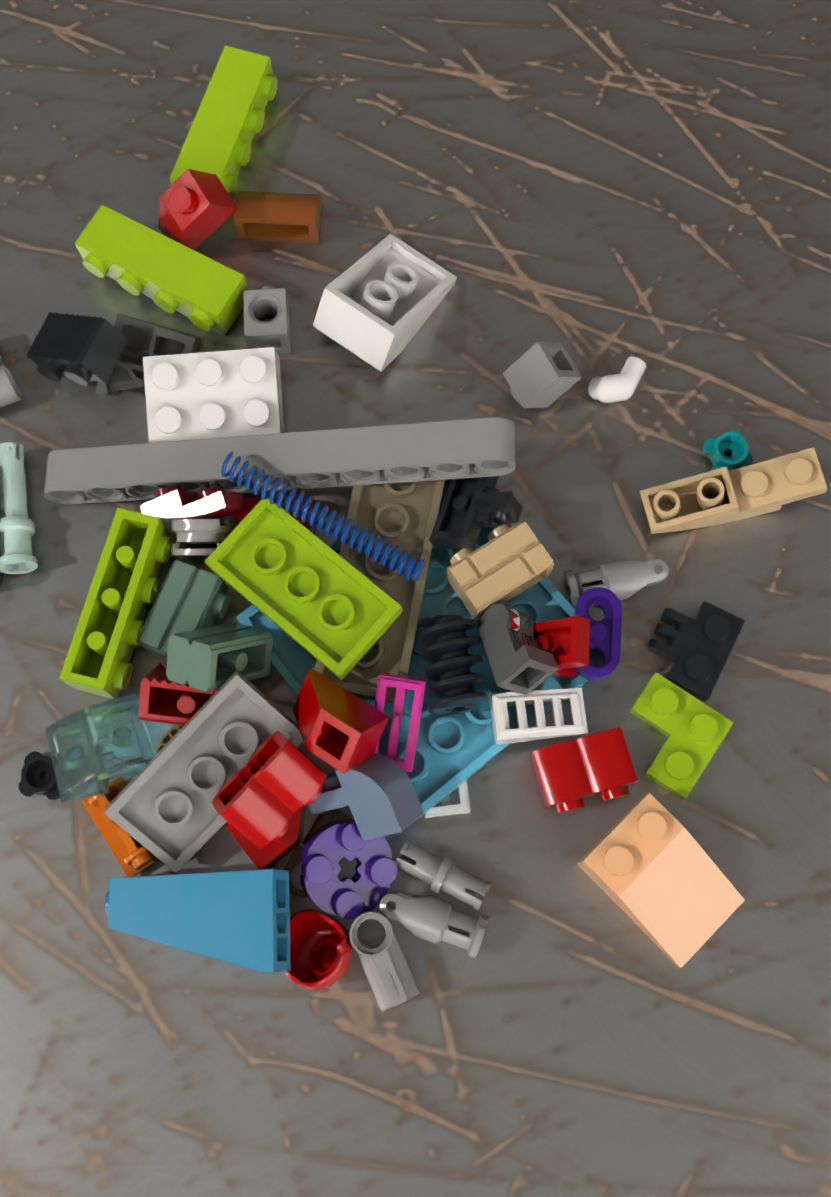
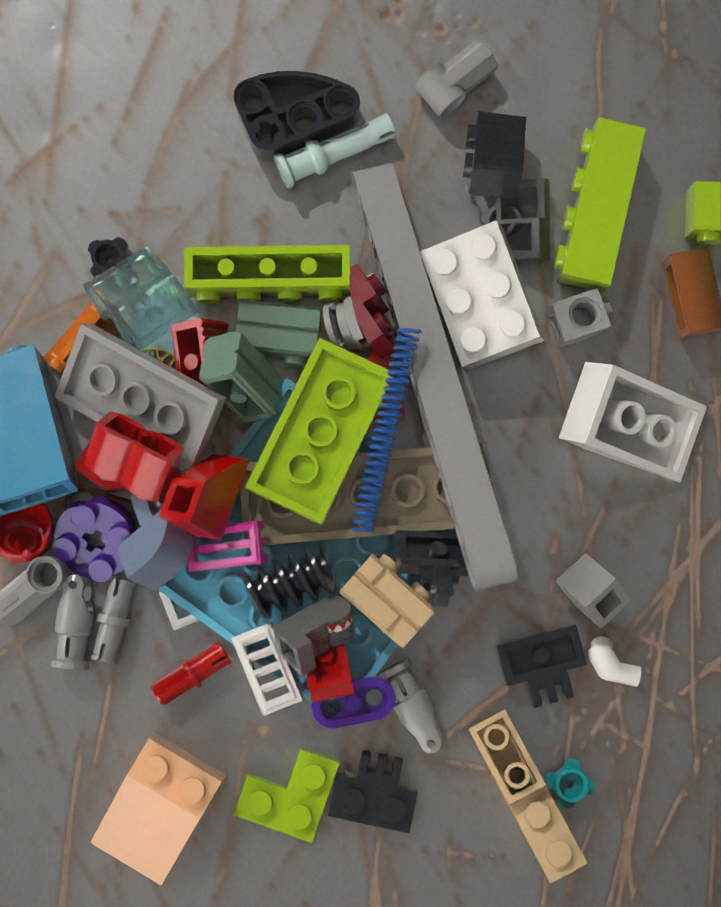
camera: 70 degrees right, 10 degrees up
red slope [158,169,238,250] -> none
red brick [530,727,638,815] -> none
none -> red axle [151,641,232,705]
none -> black hinge [495,624,587,708]

